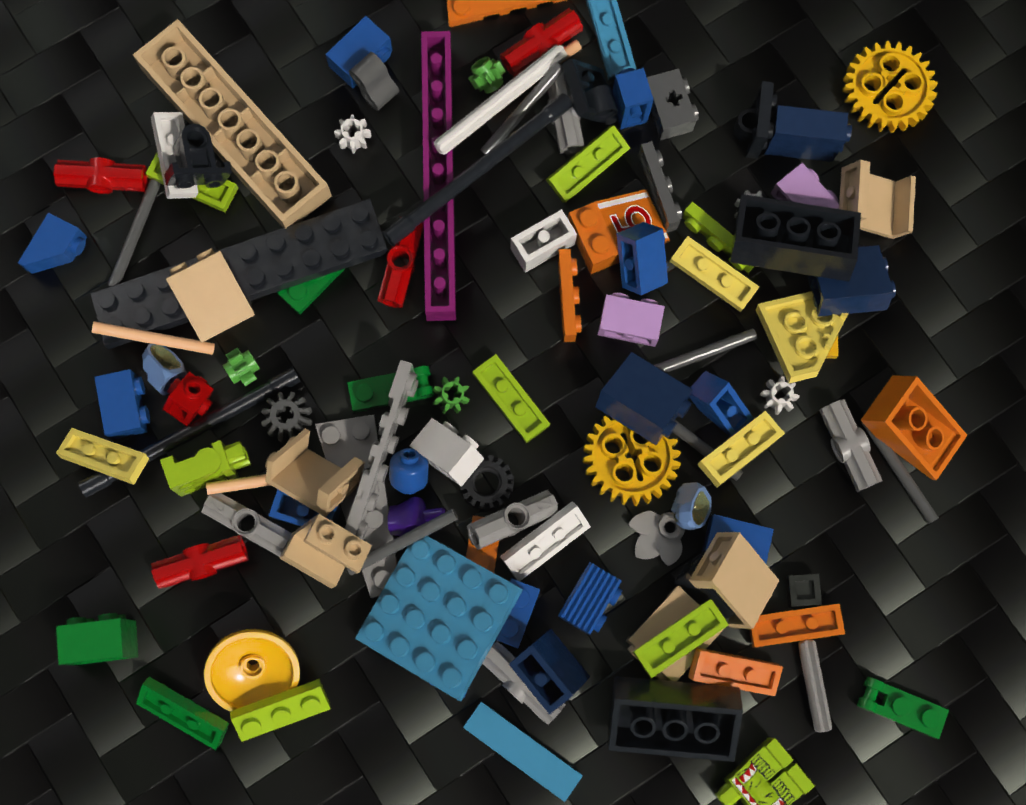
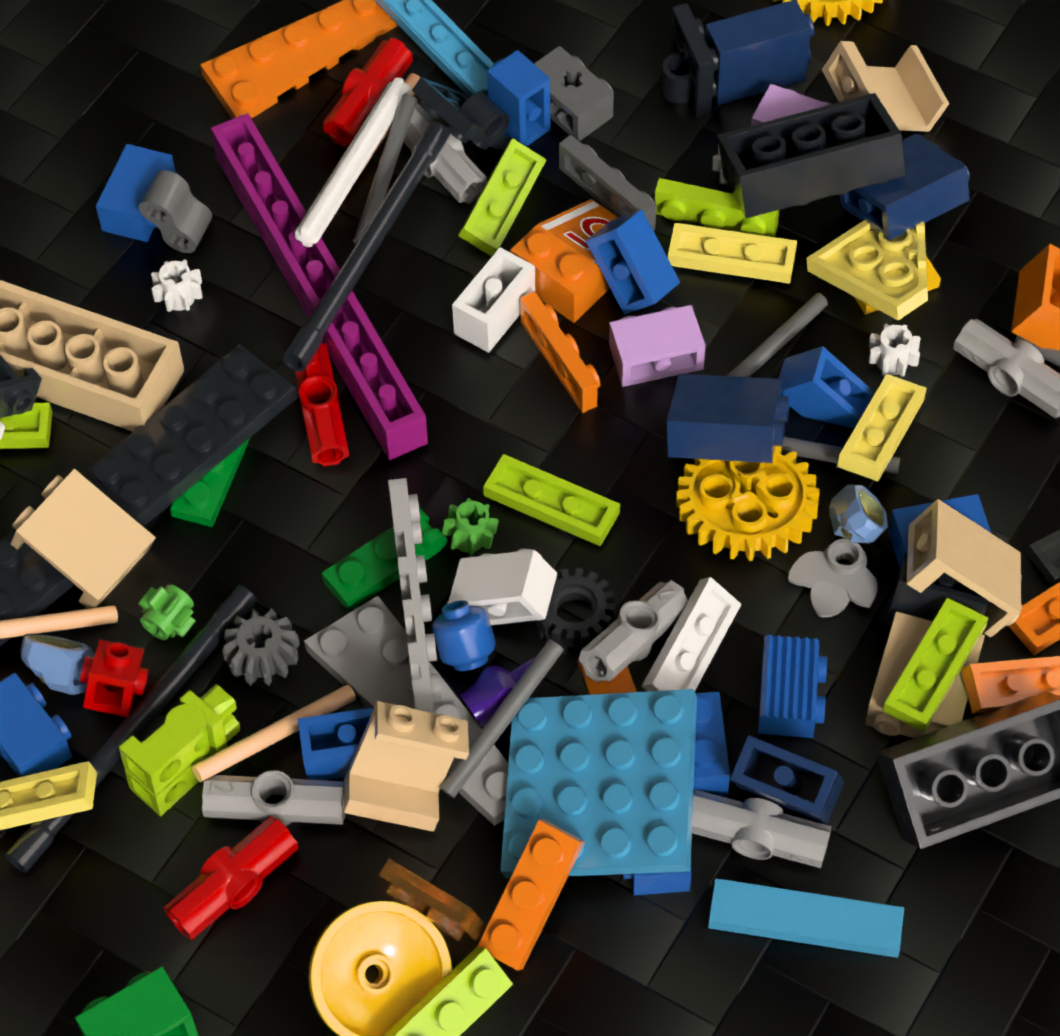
camera: 20 degrees left, 20 degrees down
tan panel [265,428,365,517] -> none
bright green gear [469,57,506,93] -> none
none -> clear orange plate [379,859,486,941]
none -> orange plate [478,819,585,971]

